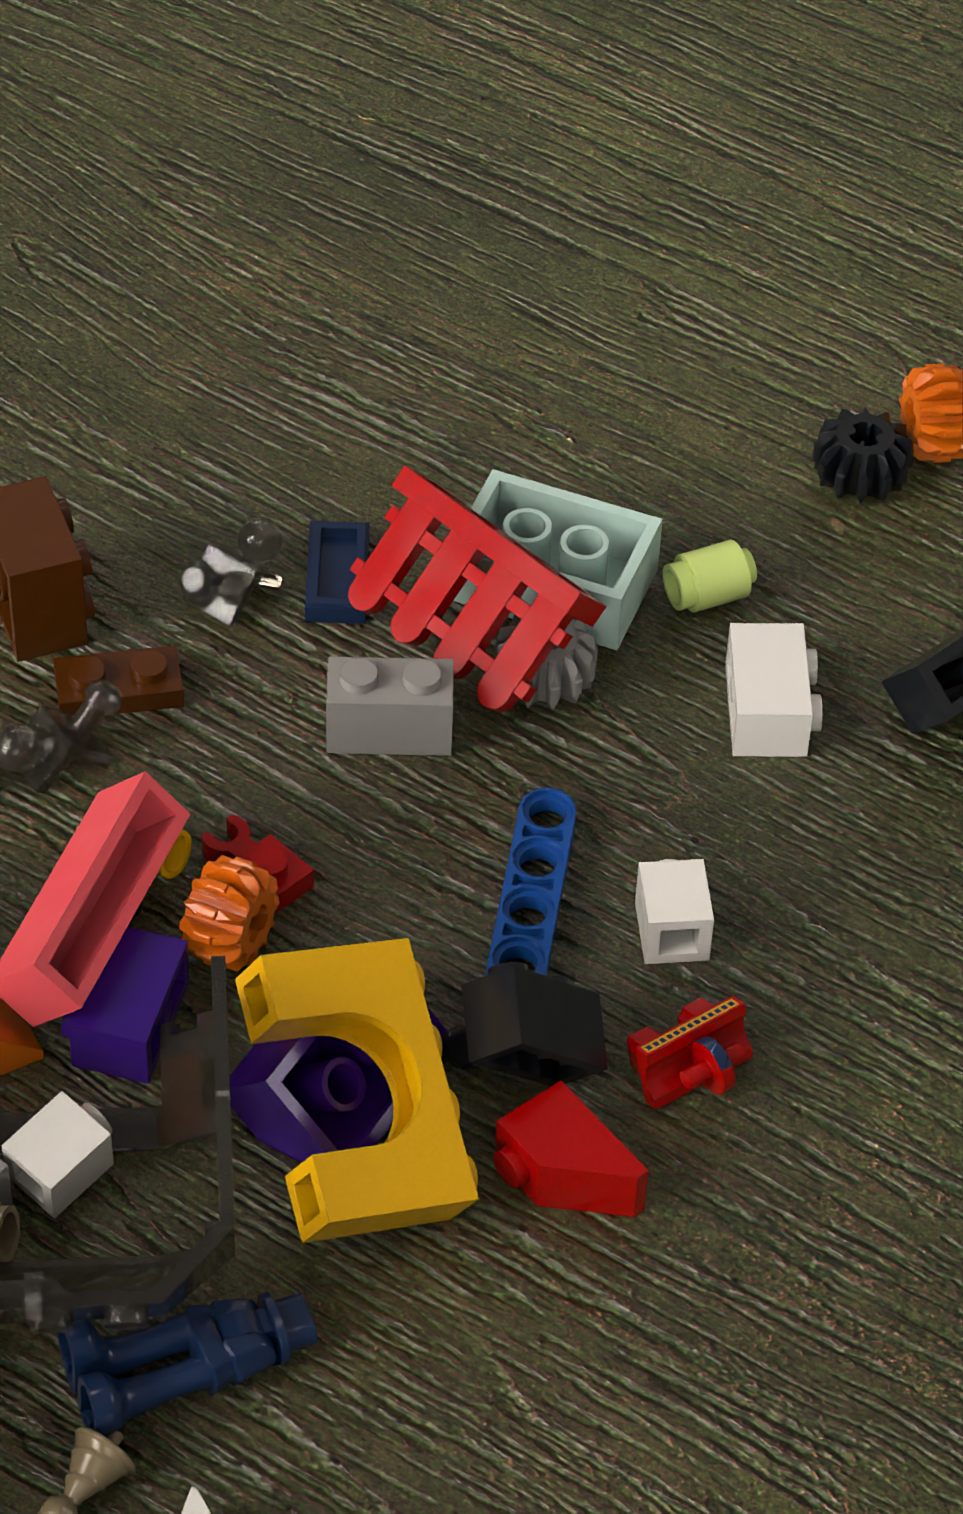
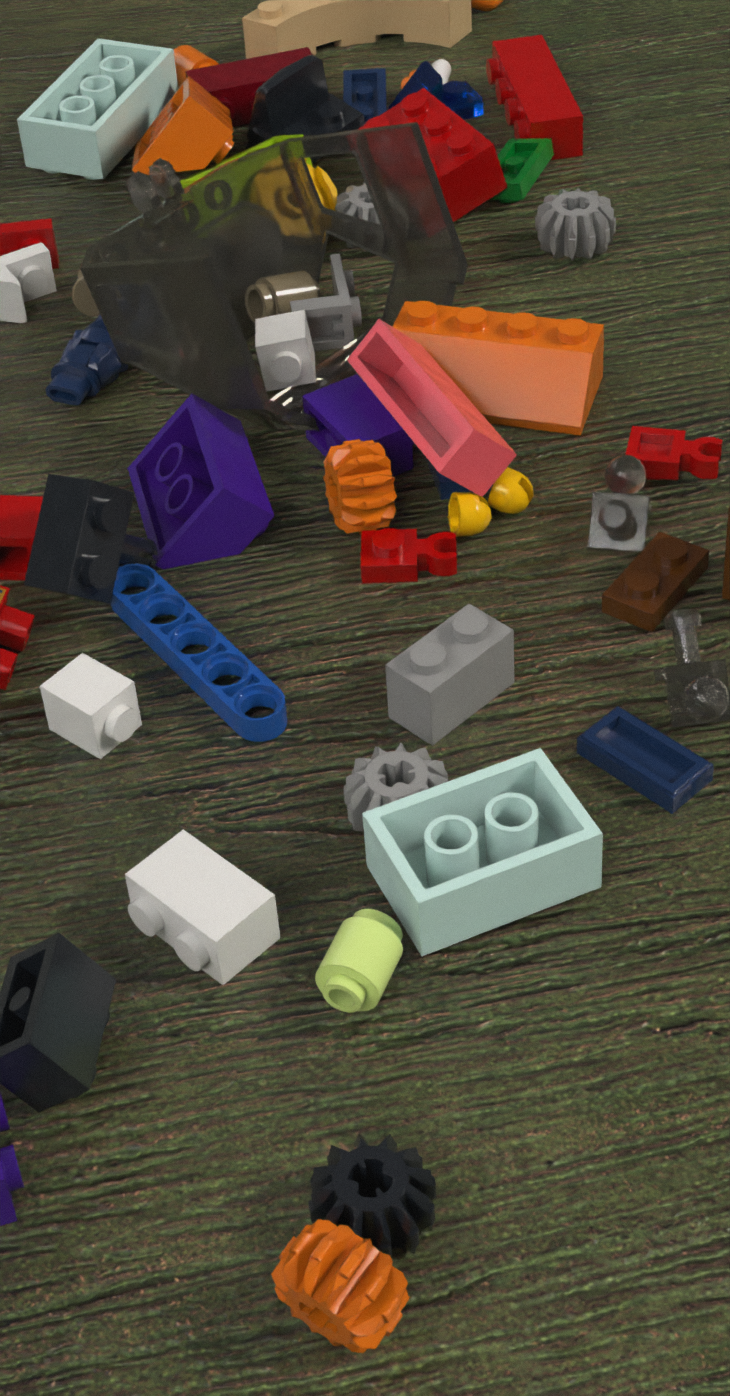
camera: 140 degrees right, 5 degrees down
yellow arch [235,938,479,1243] -> none
red fence [348,465,607,712] -> none

